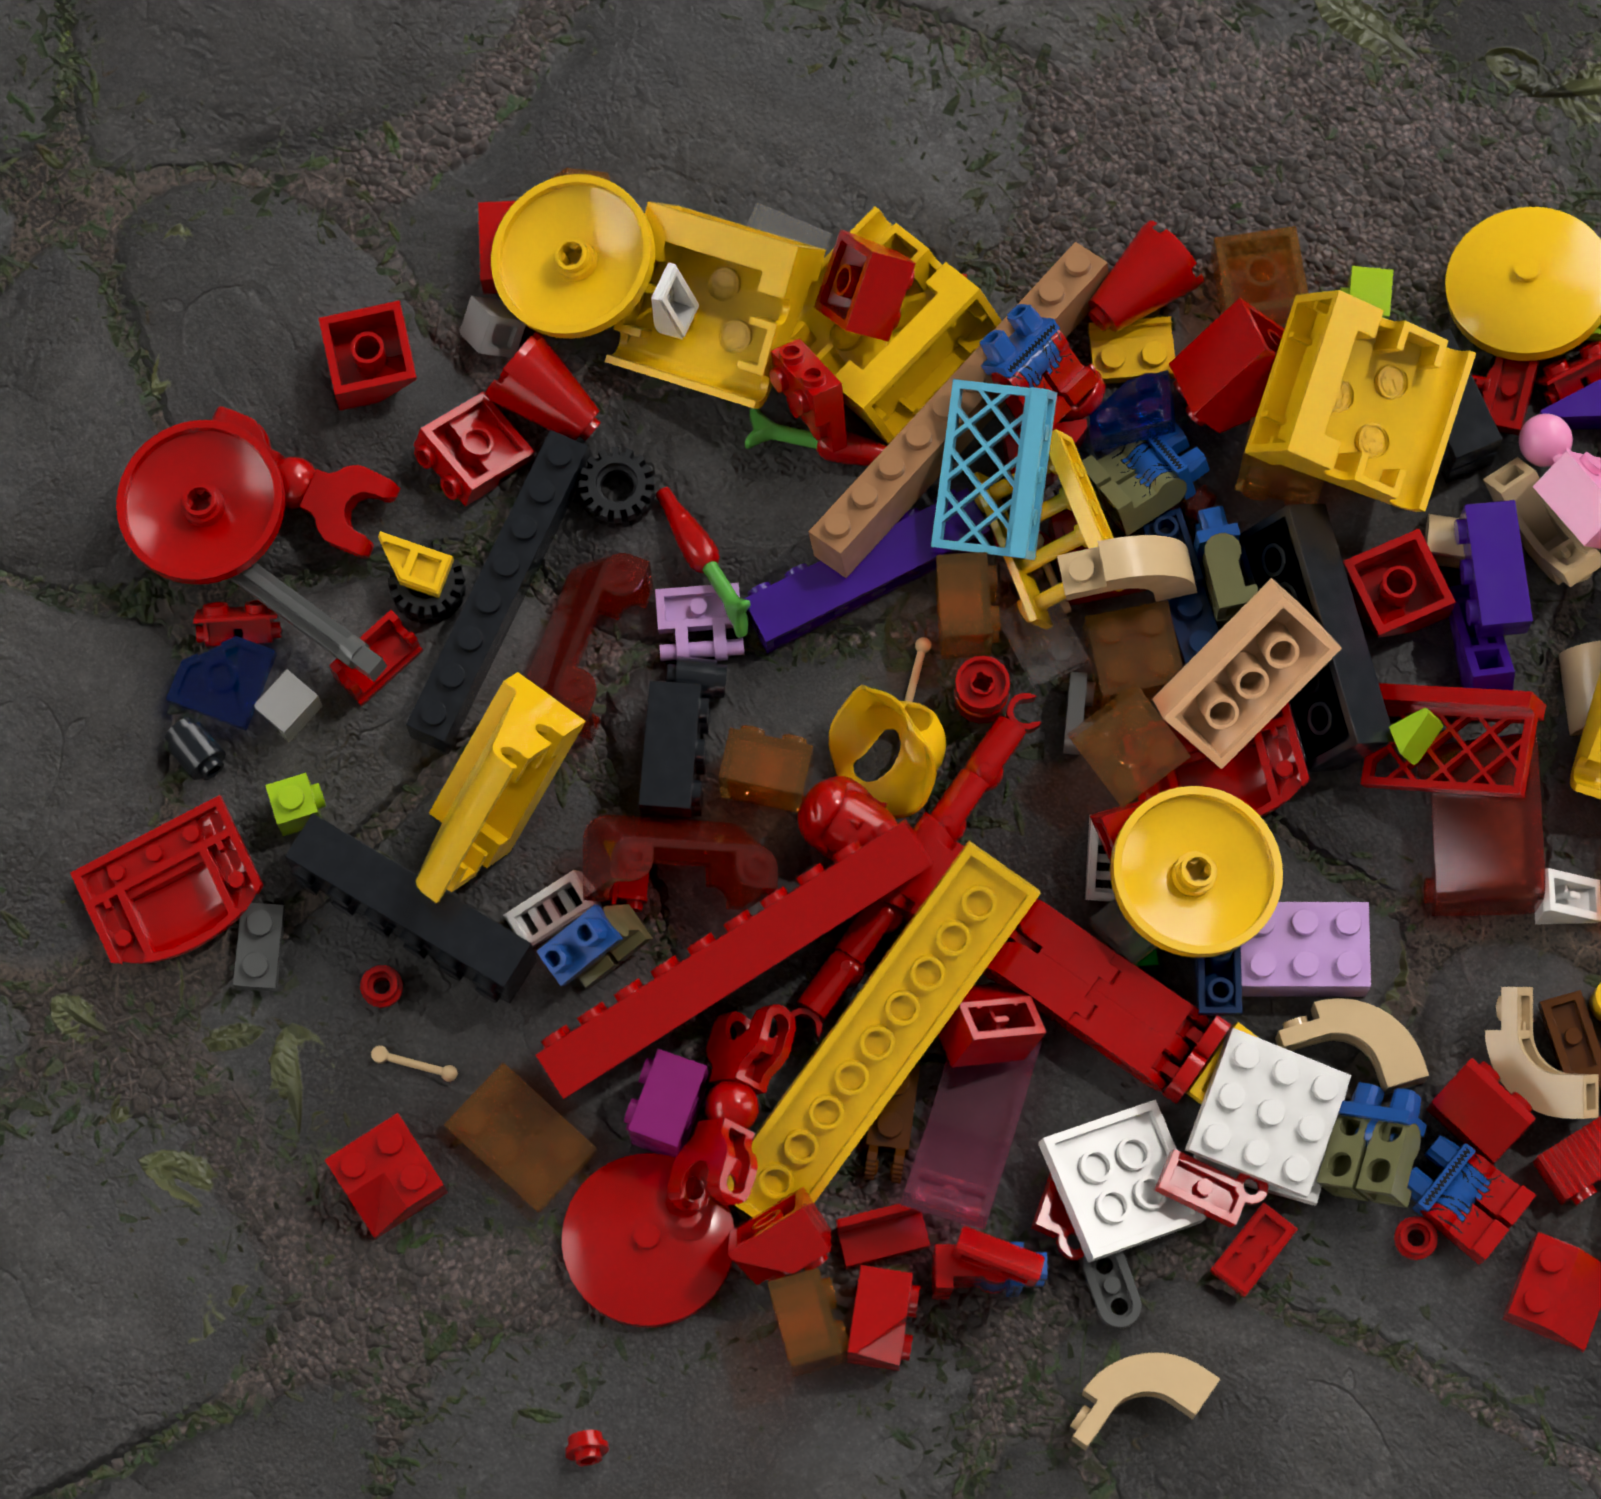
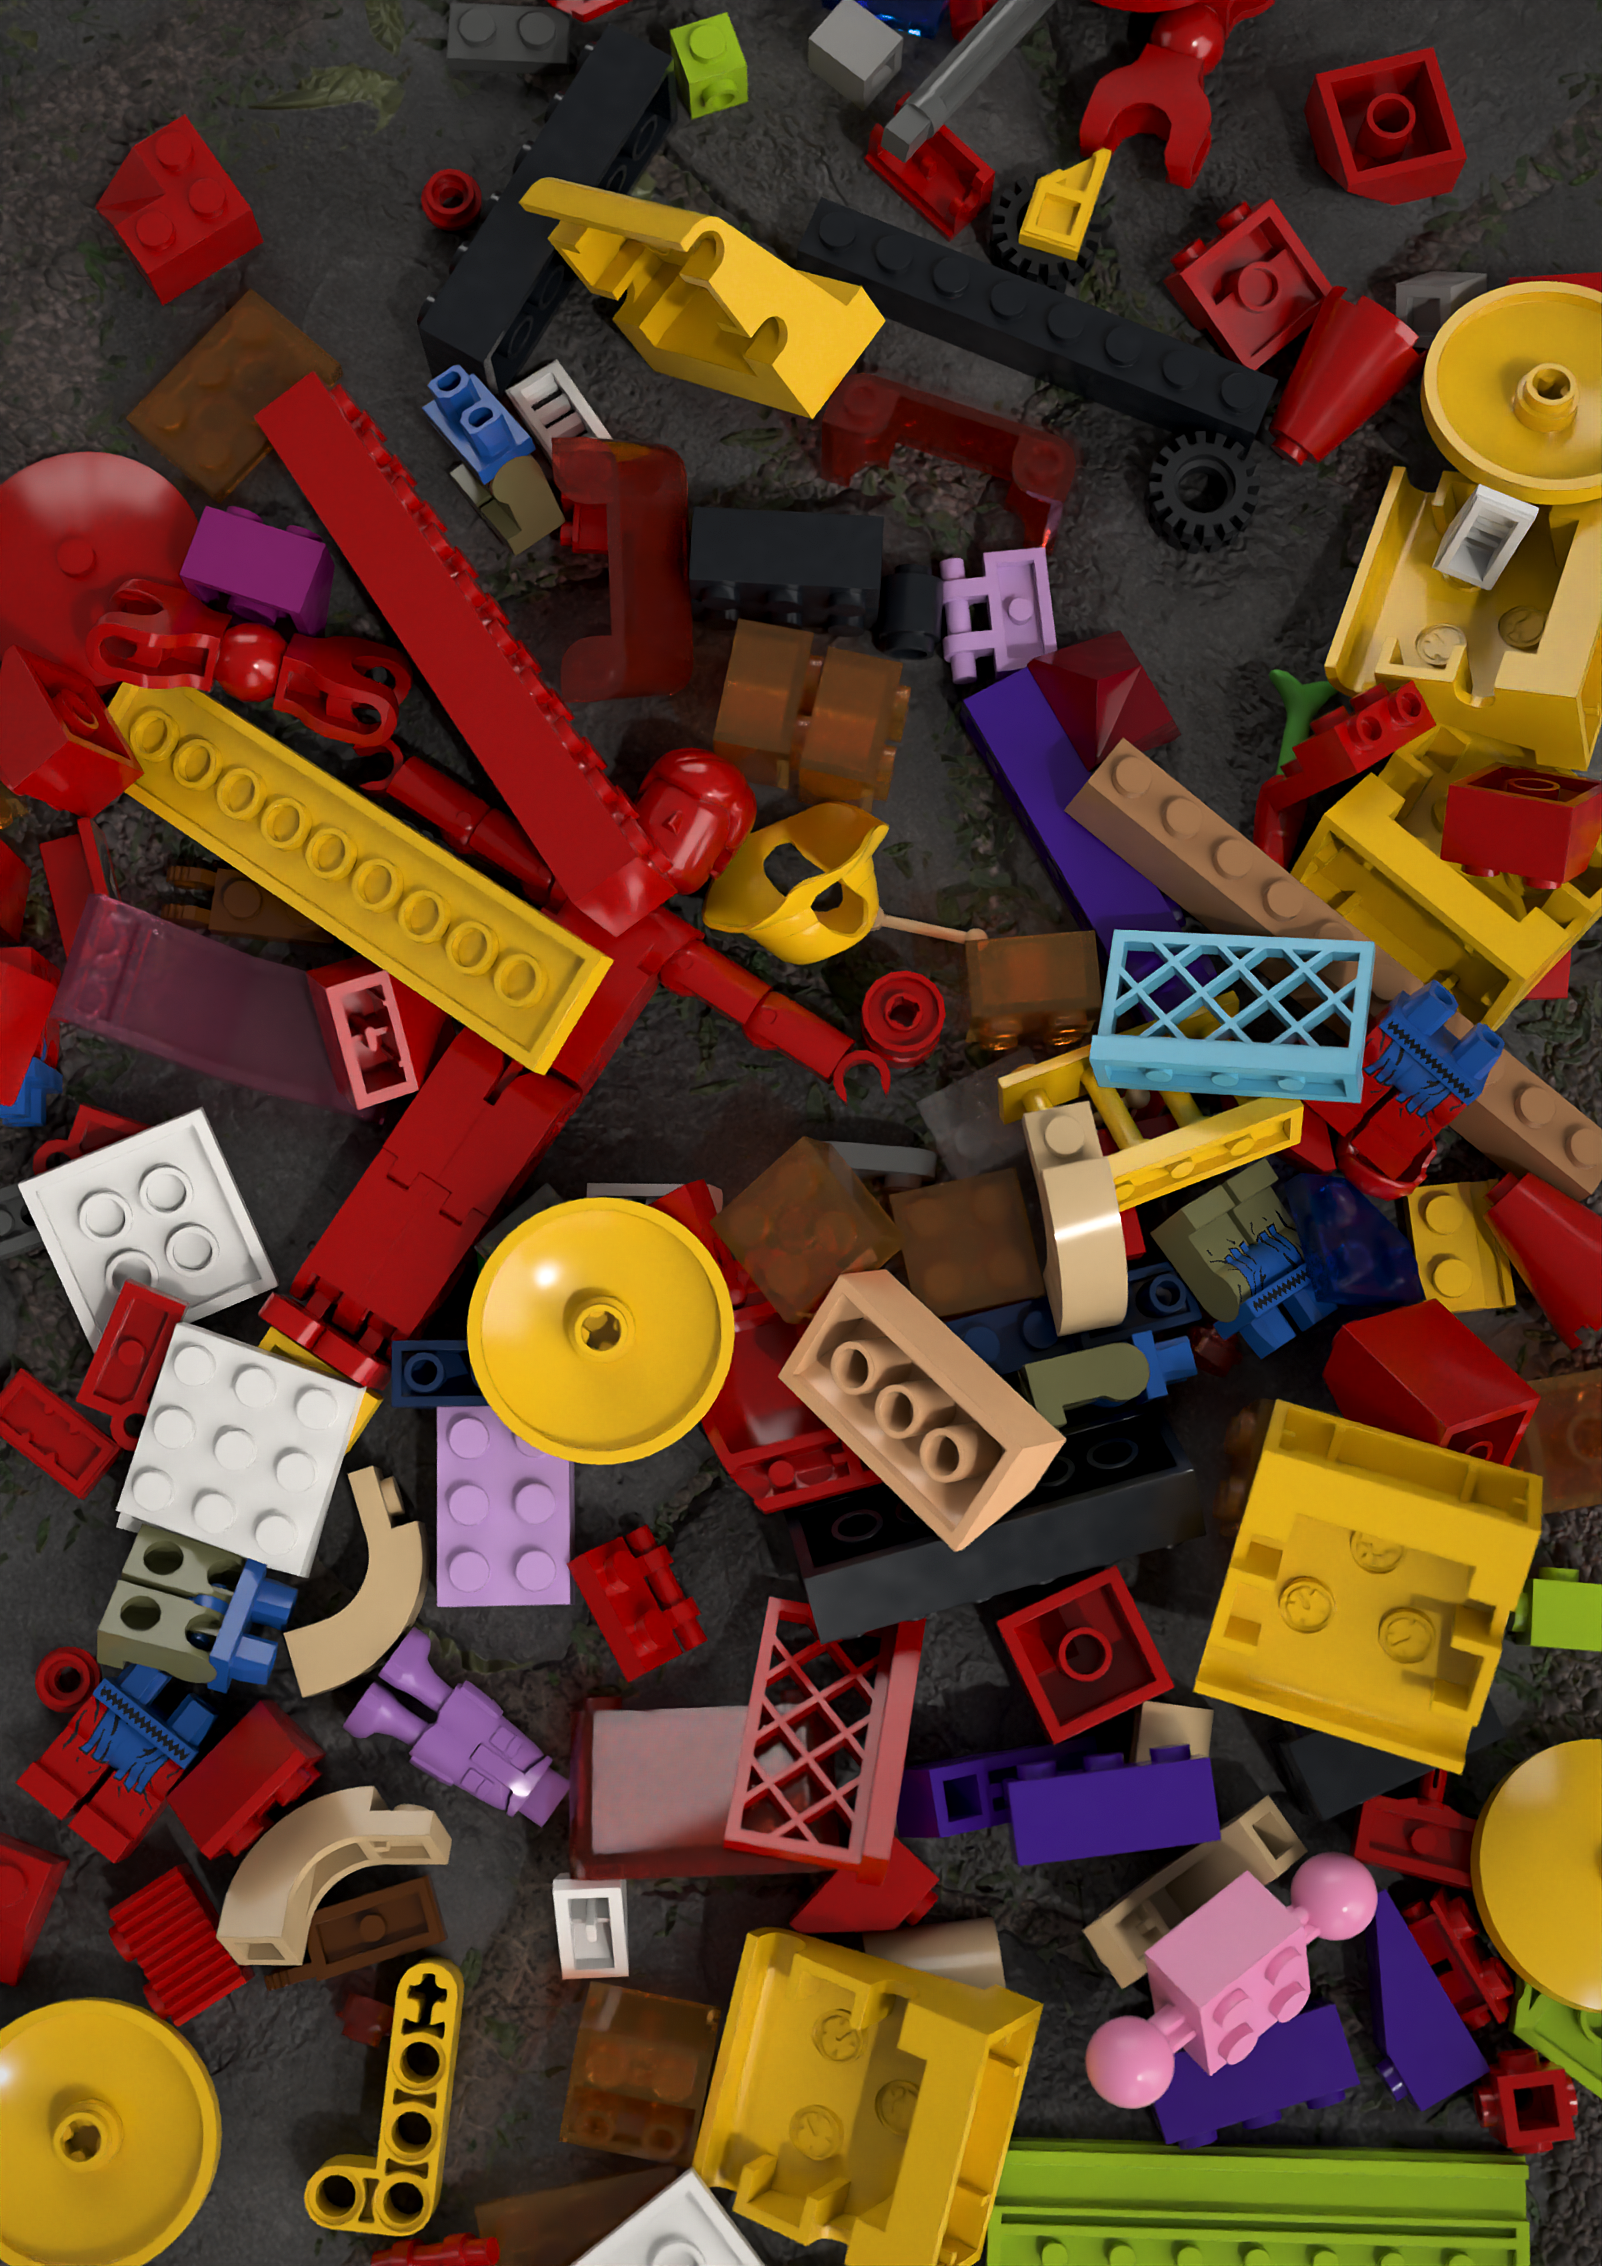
camera: 85 degrees right, 5 degrees up
tan hinge [371,1046,458,1082] -> none
red piece [656,487,751,638] -> none
lime slope [1389,708,1444,765] -> none
none -> medium lavender piece [342,1626,572,1827]
none -> red plate [566,1524,708,1682]
none -> red slope [789,1834,940,1933]
none -> clear orange brick [798,646,912,815]
none -> dark red slope [1027,630,1181,772]

